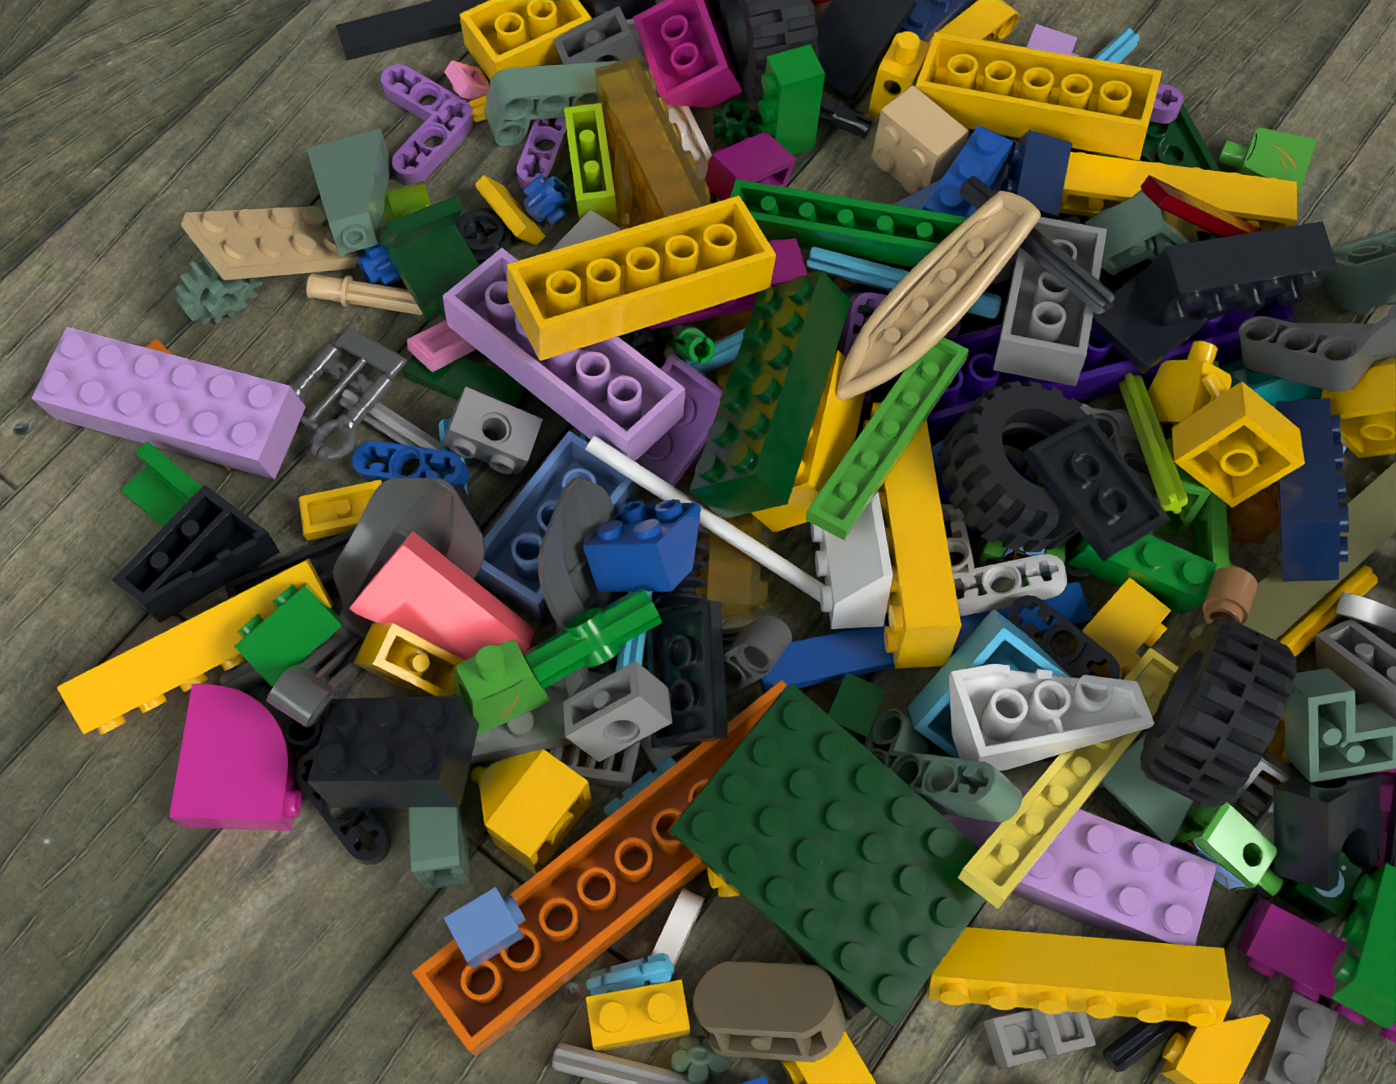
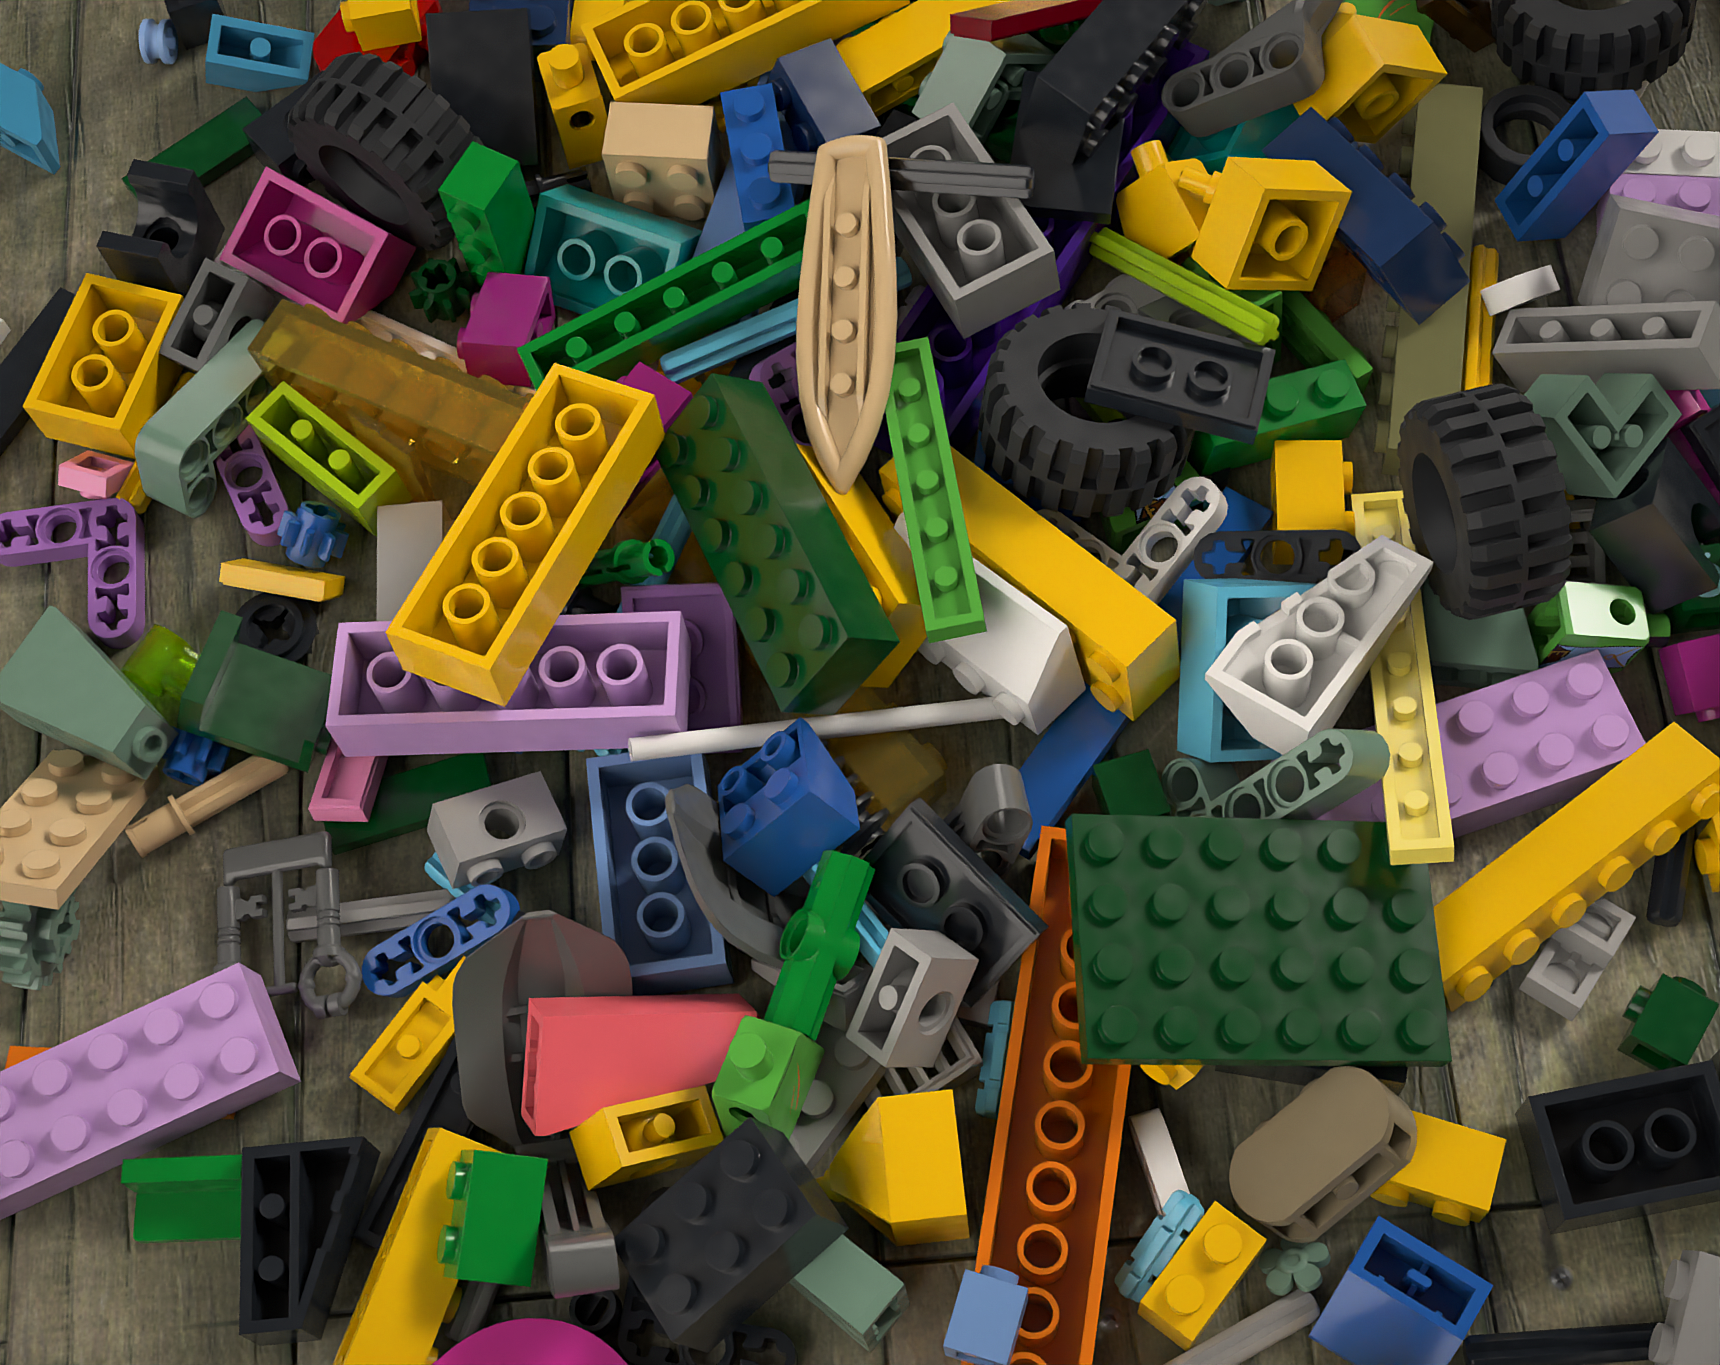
camera: 30 degrees left, 0 degrees up
medium nougat brick [1202,566,1258,624] -> none
none -> teal slope [524,184,702,315]

